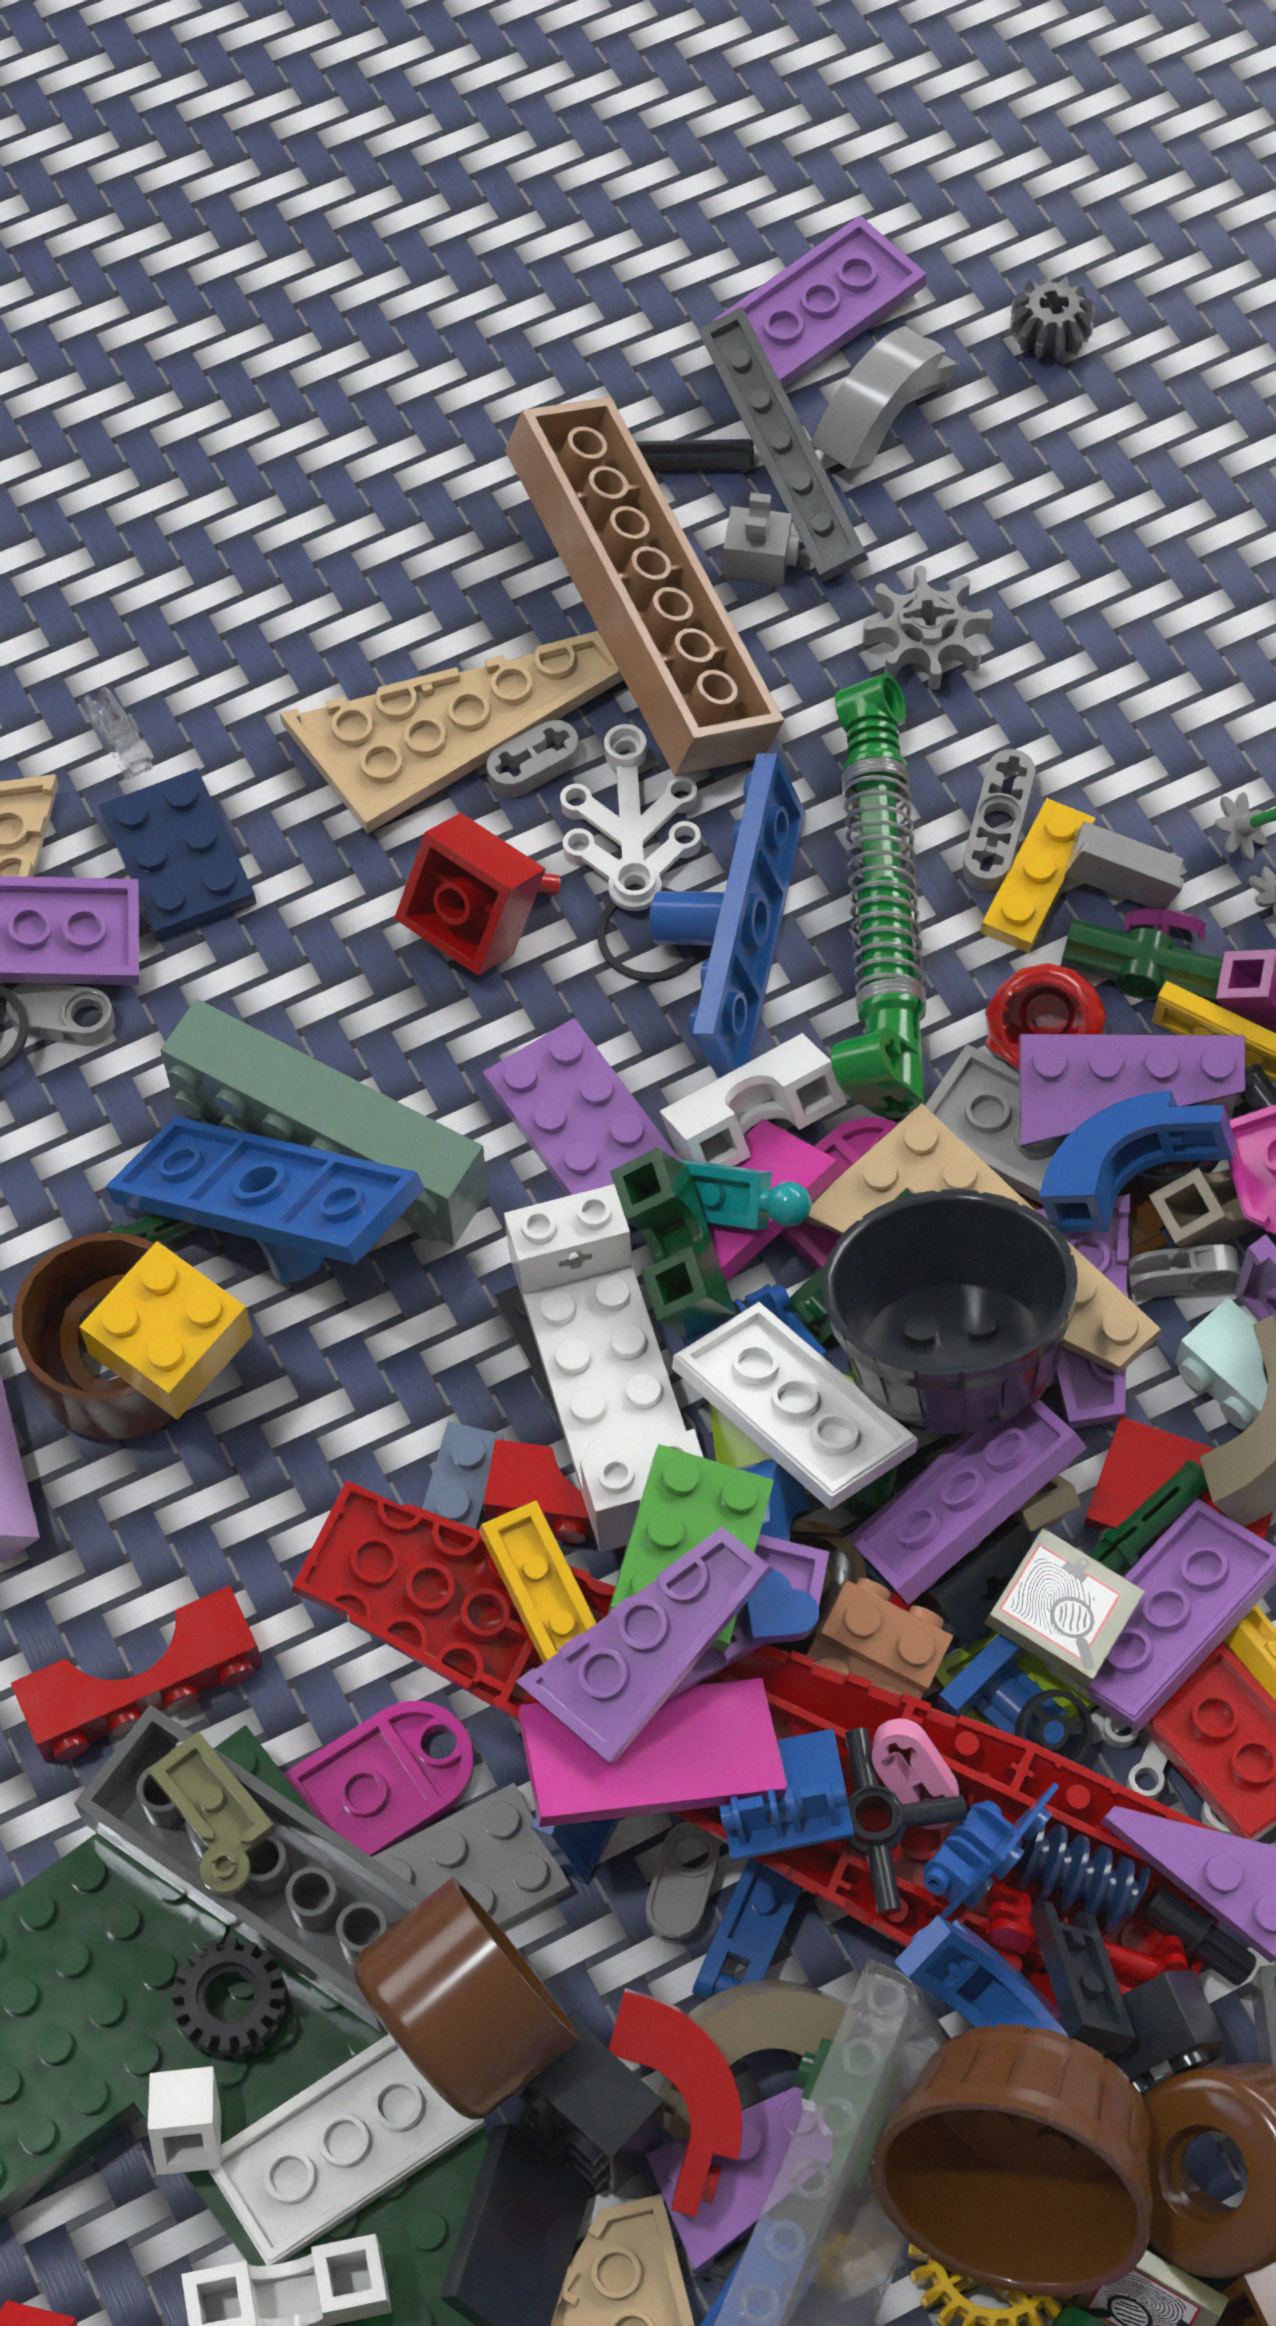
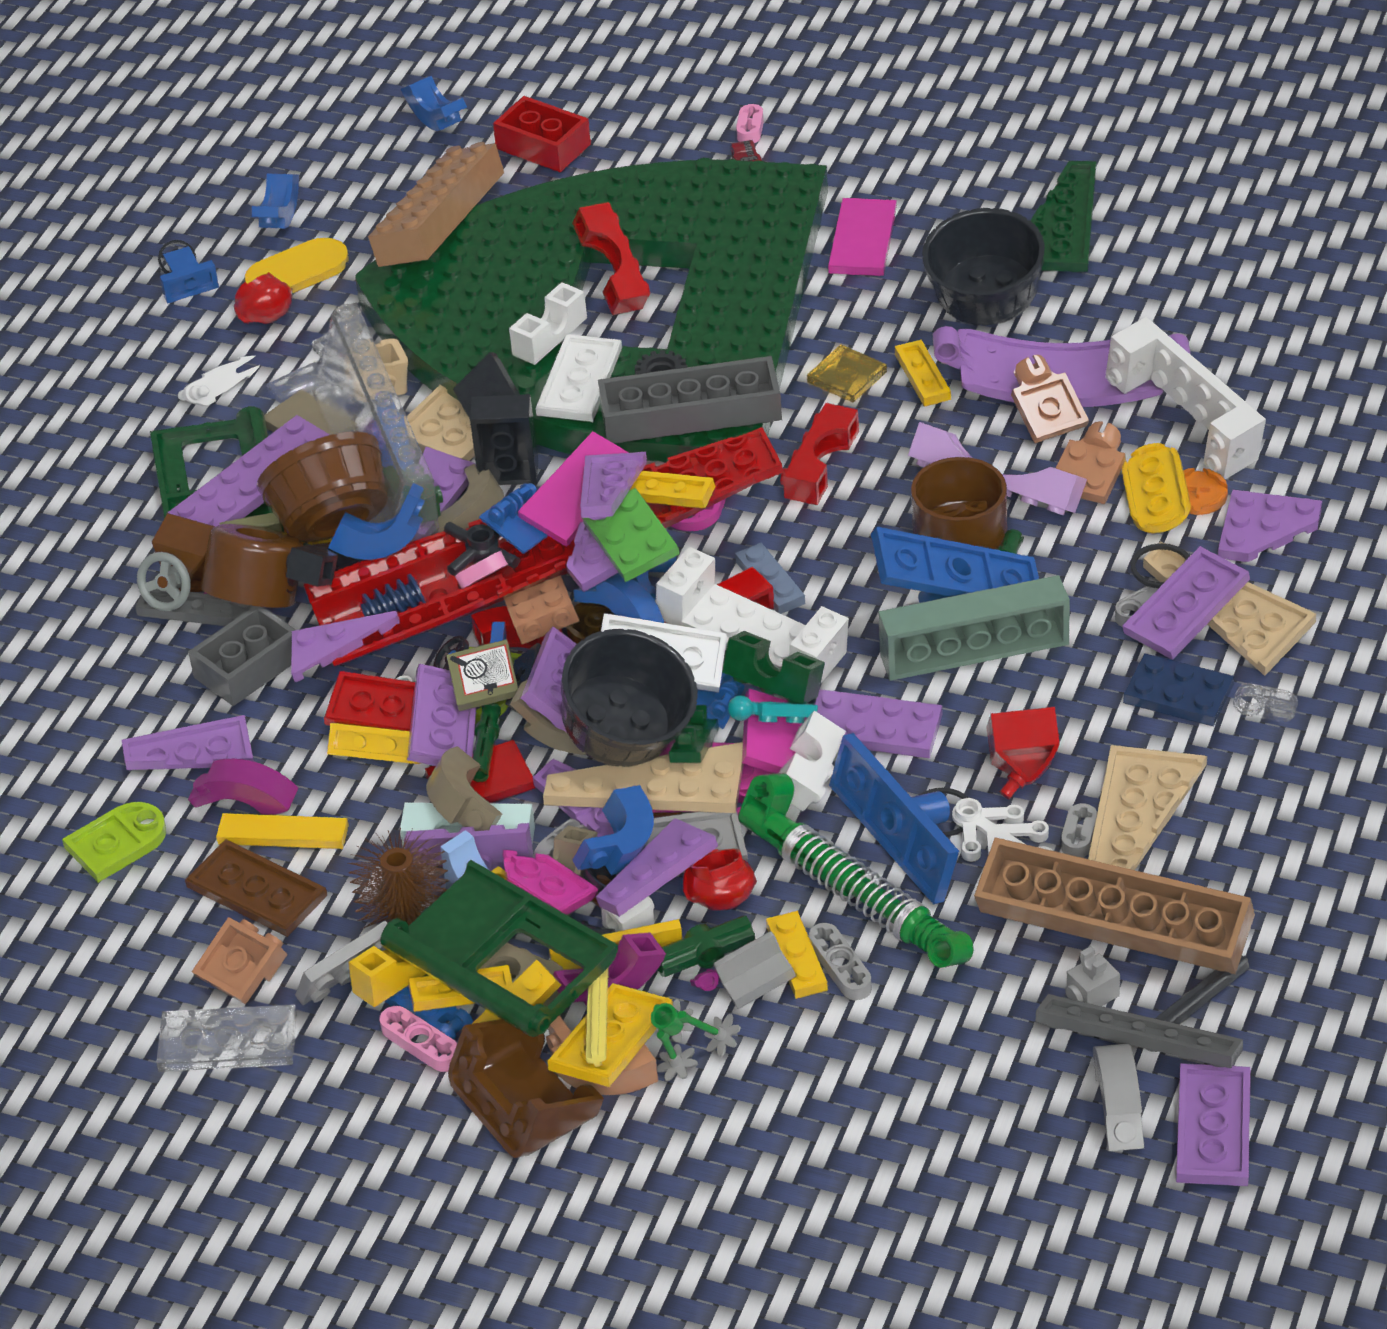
camera: 140 degrees right, 20 degrees down
yellow brick [79,1241,253,1420] -> none
olive hinge [148,1731,276,1895] -> none
white brick [148,2066,221,2175] -> none
reddish brown piece [353,1877,580,2120] -> none
red arch [608,1988,742,2217] -> none
blue tile [743,1569,819,1645] -> none
light grey gear [862,566,993,690] -> none
blue hinge [923,1782,1059,1919] -> none
red hinge [985,1883,1188,1982] -> none
flat silver gear [1010,275,1095,362] -> none
black hinge [1030,1899,1136,2054] -> none

